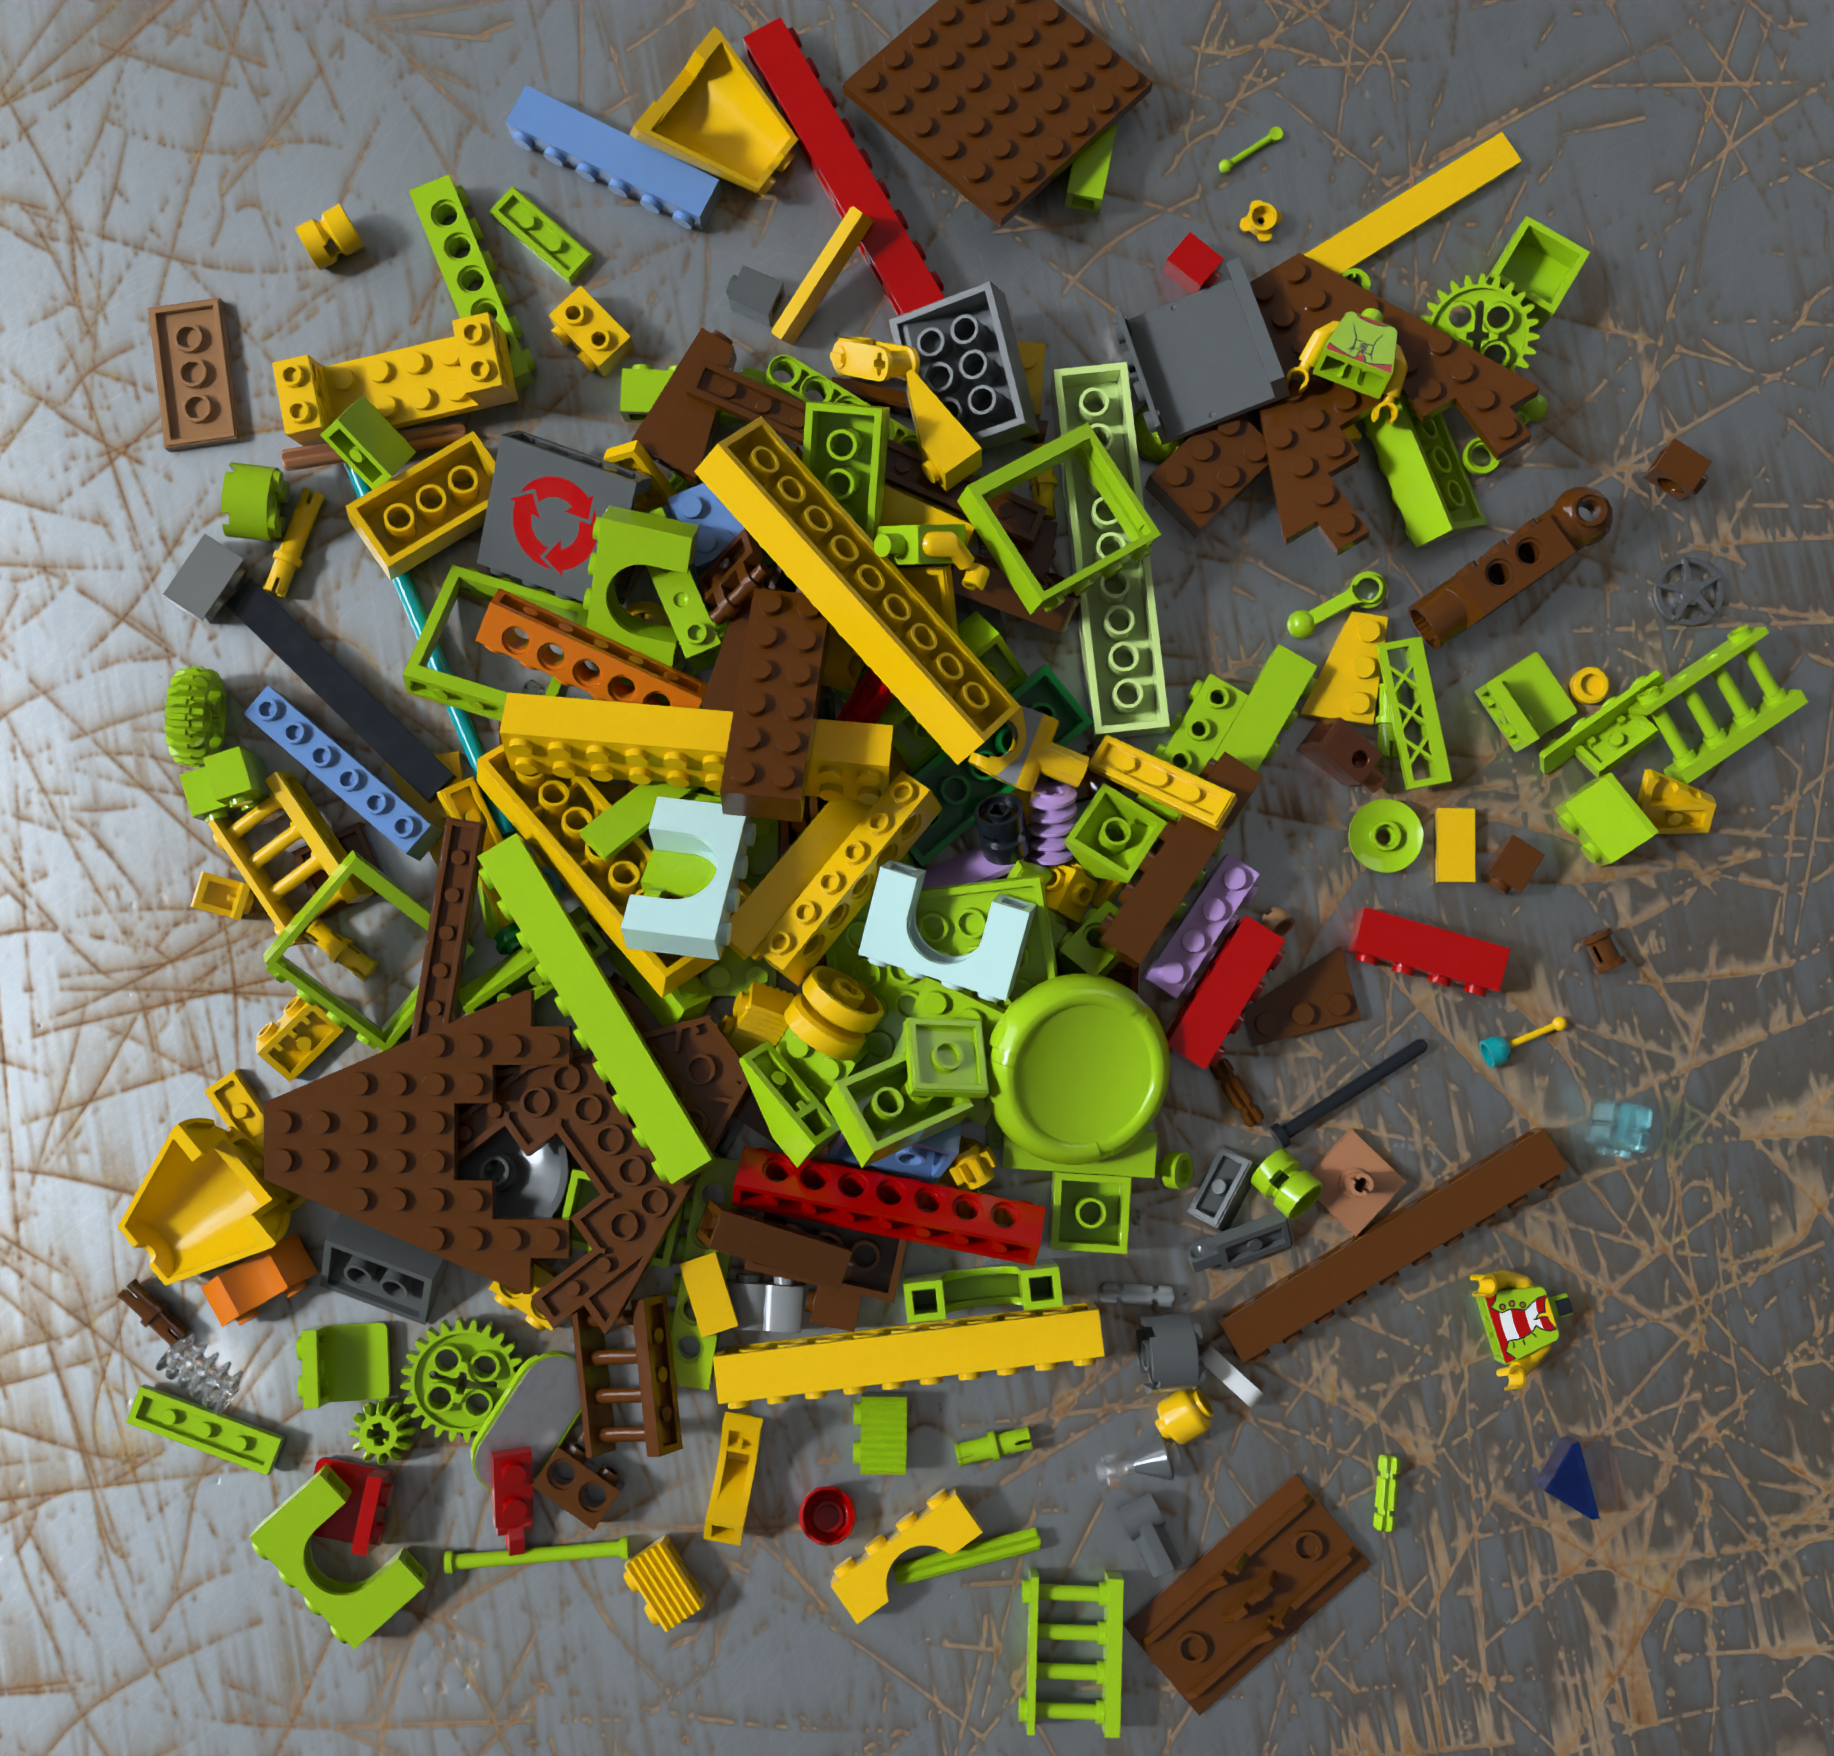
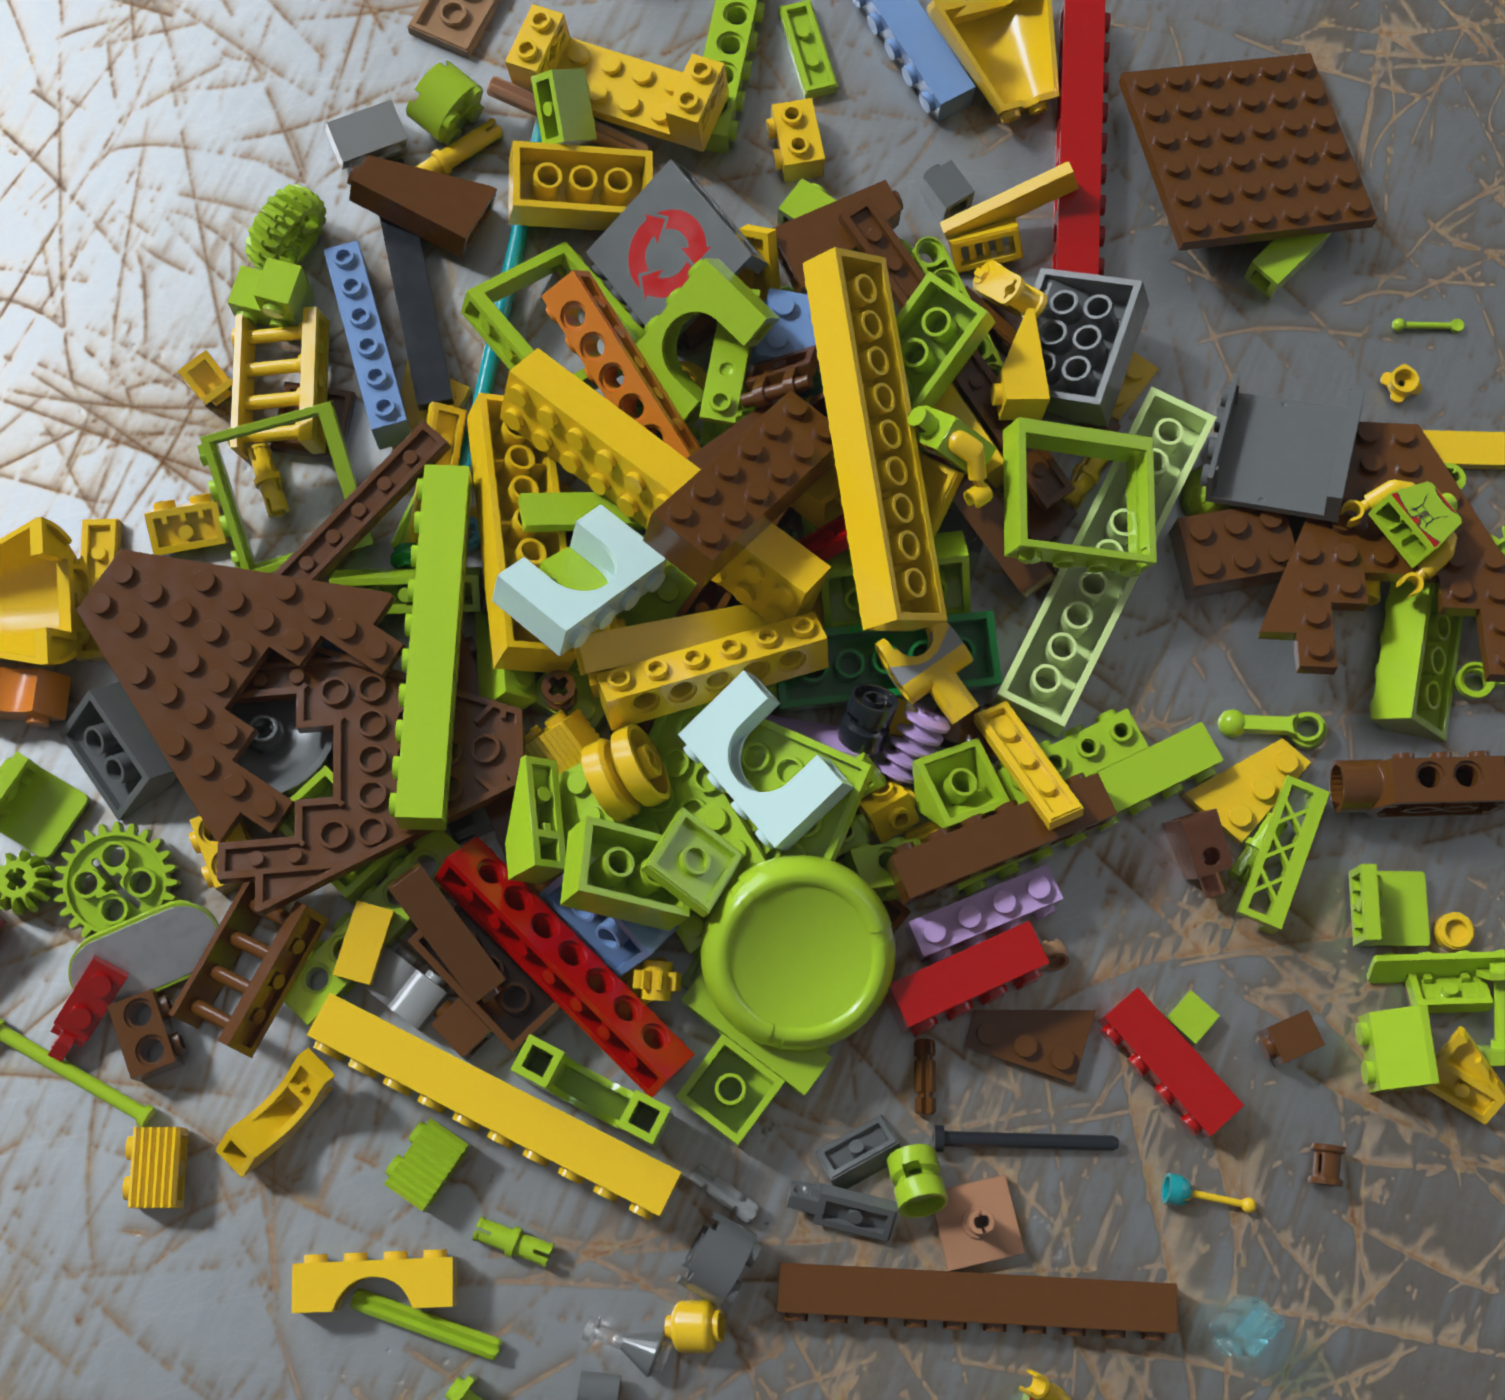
camera: 30 degrees right, 10 degrees down
red hair [798,1486,857,1546] -> none
lime tile [1155,1151,1193,1190] -> none
red brick [1163,232,1224,294] -> none
white beam [1199,1345,1264,1409] -> none
lime dish [1348,799,1423,873] -> none
yellow tile [1435,808,1476,883] -> none
none -> reddish brown slope [347,155,497,258]
none -> reddish brown bush [541,670,577,712]
none -> yellow slope [949,217,1024,273]
none -> lime tile [1166,990,1220,1045]

